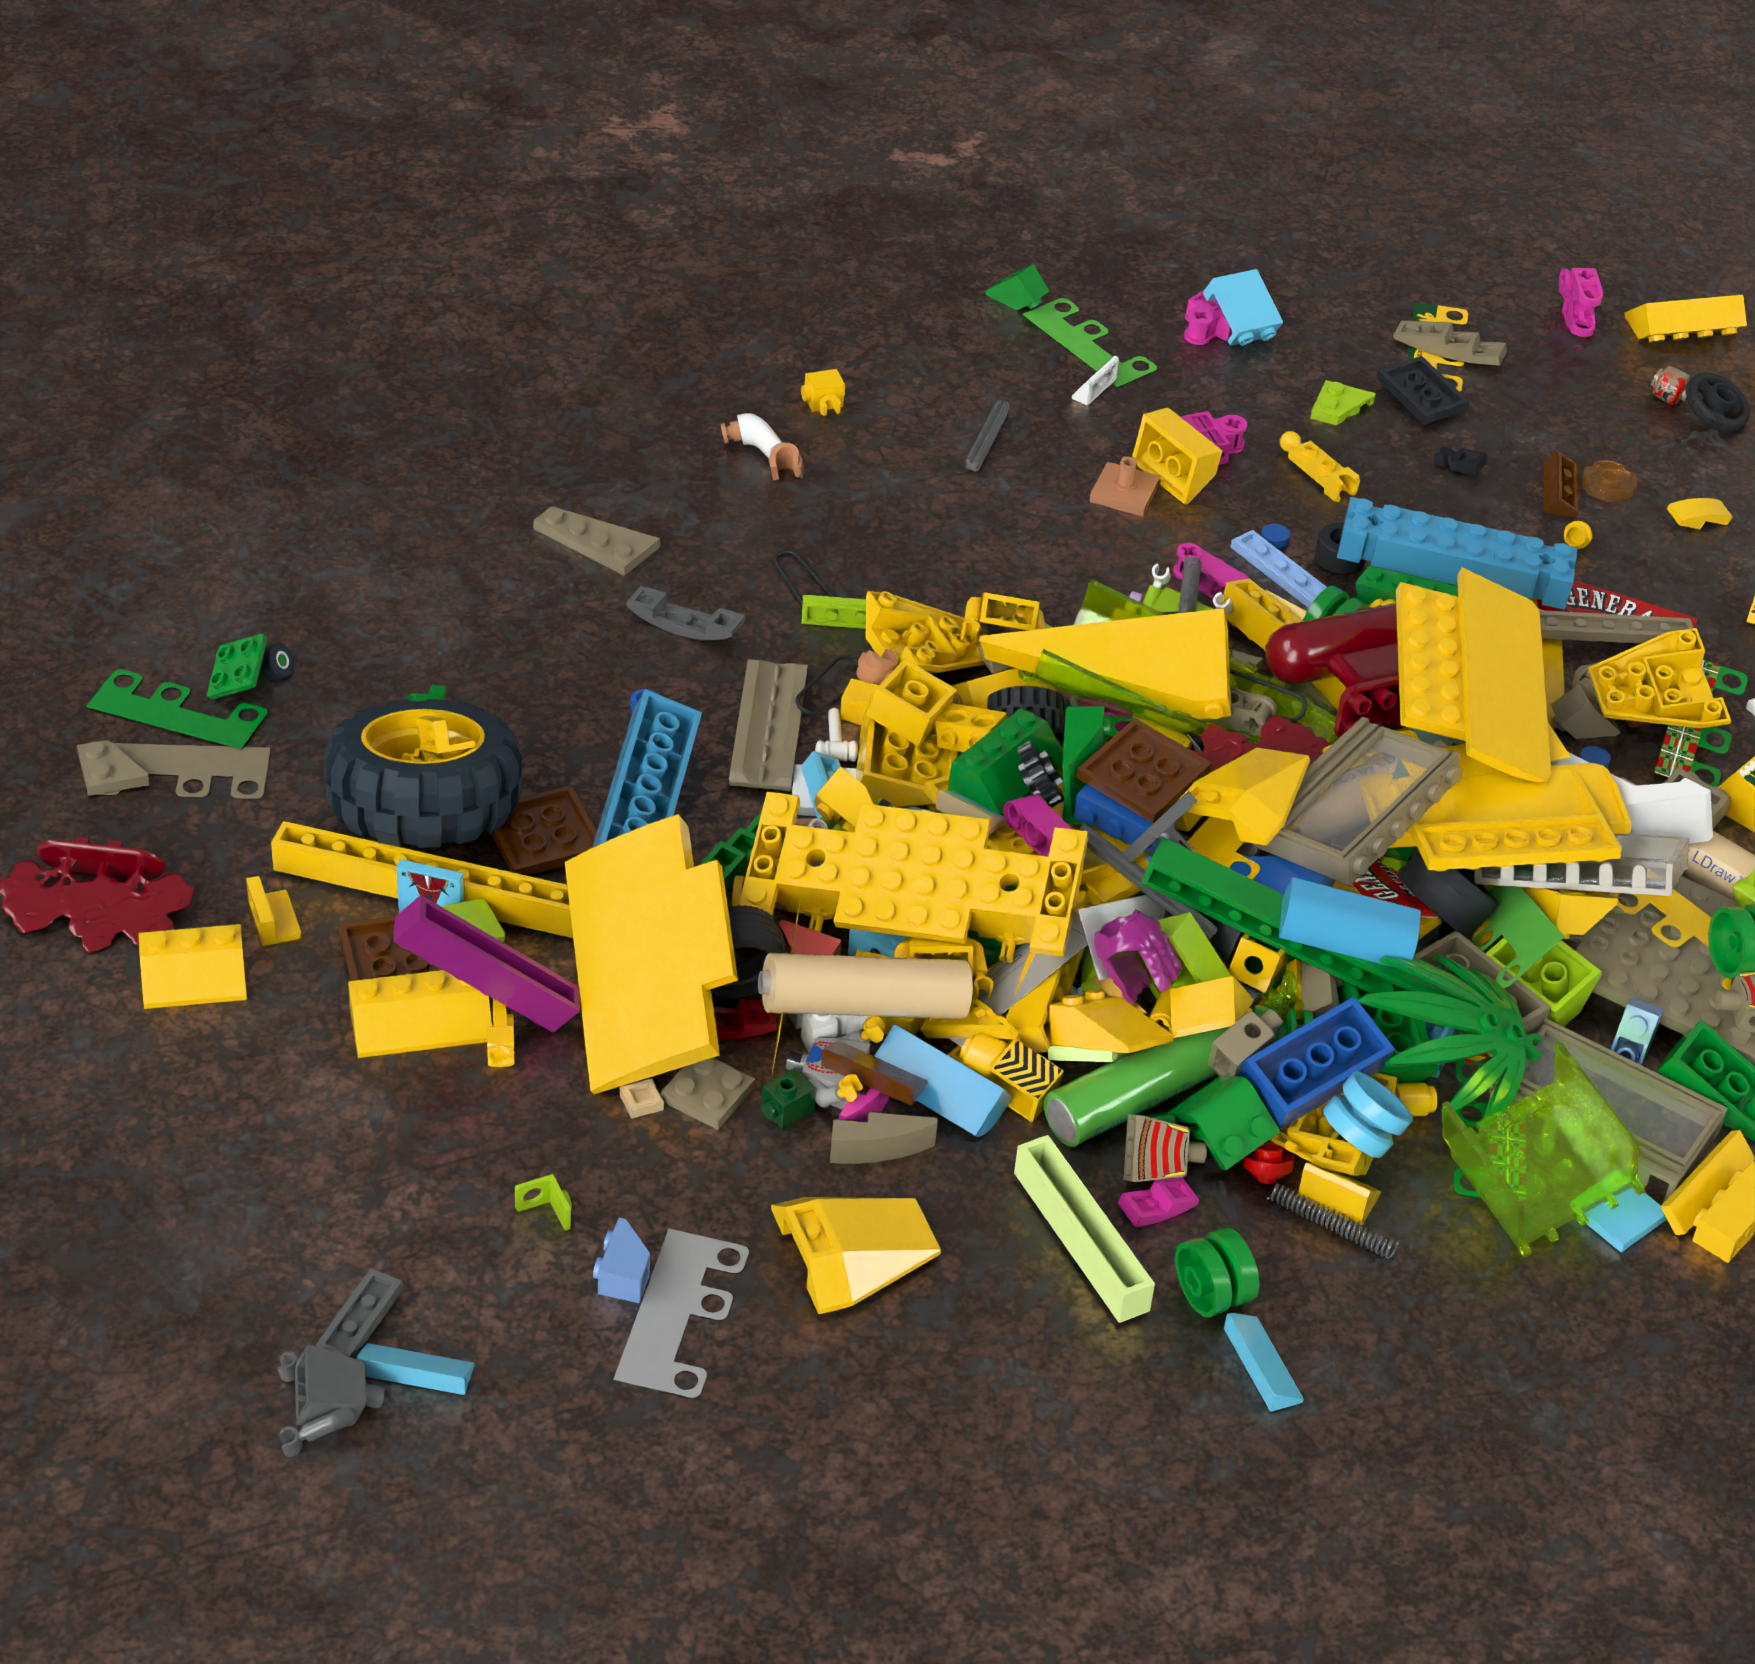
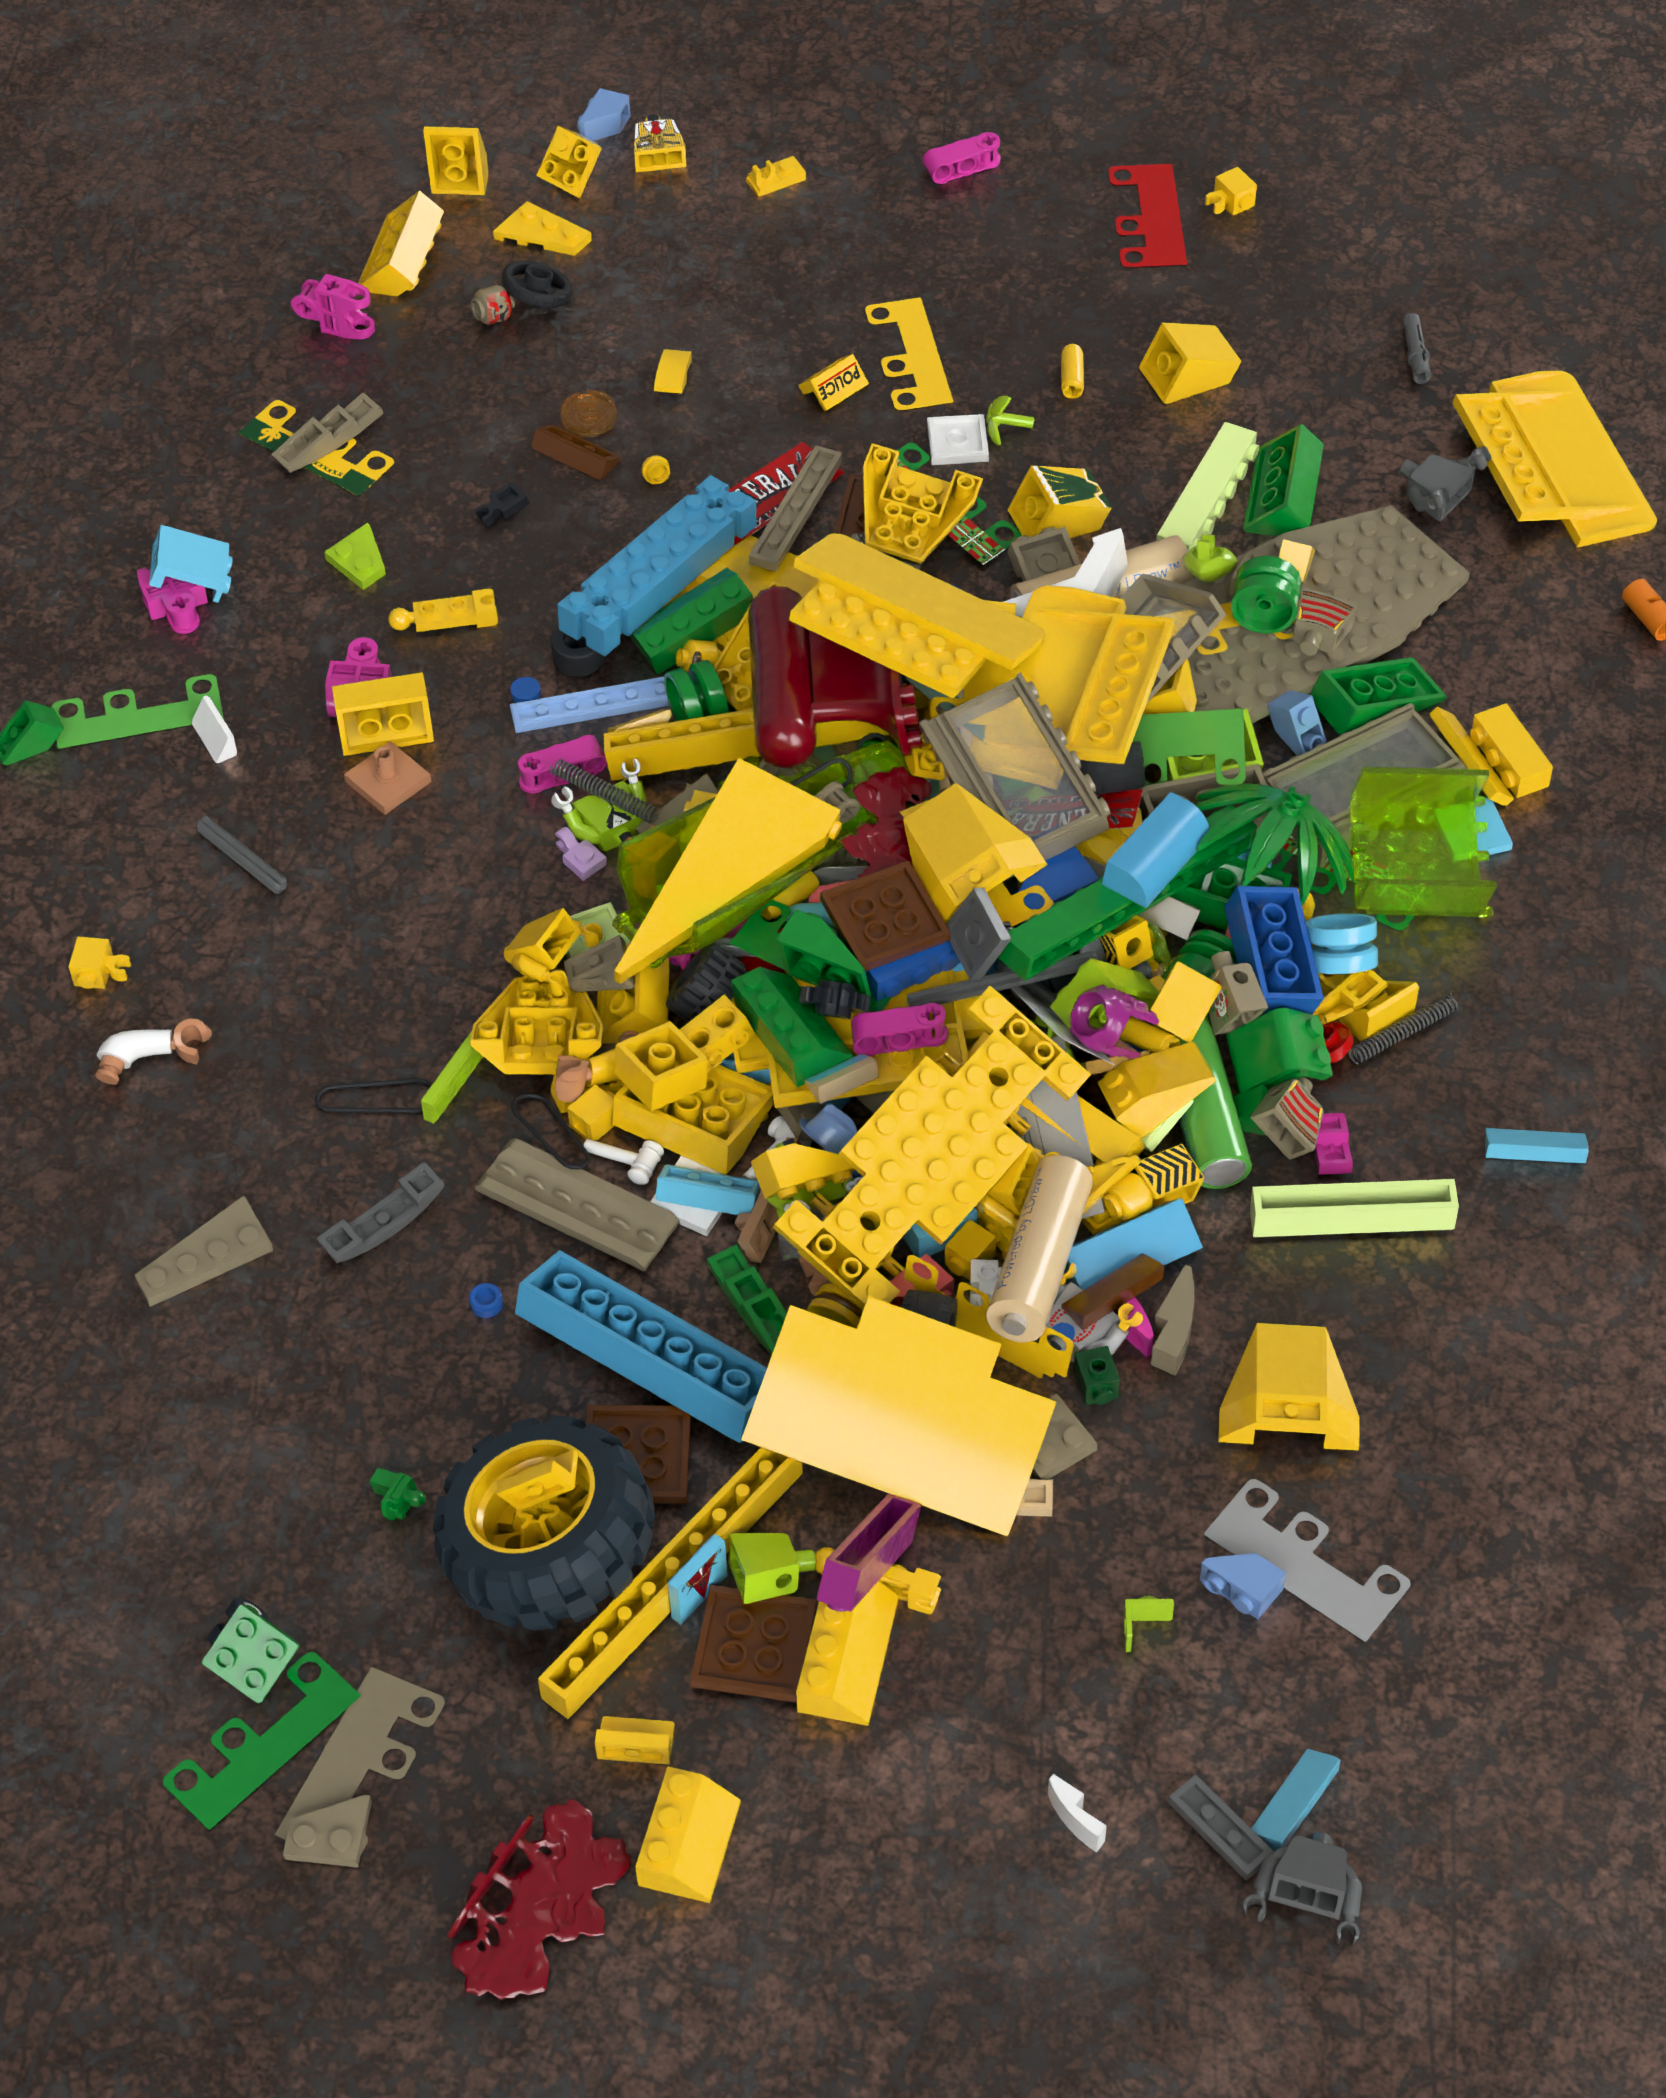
camera: 60 degrees left, 10 degrees up
green wheel [1175,1227,1260,1318] -> none
black plate [1377,356,1470,425] -> none
none -> white slope [1048,1774,1106,1853]

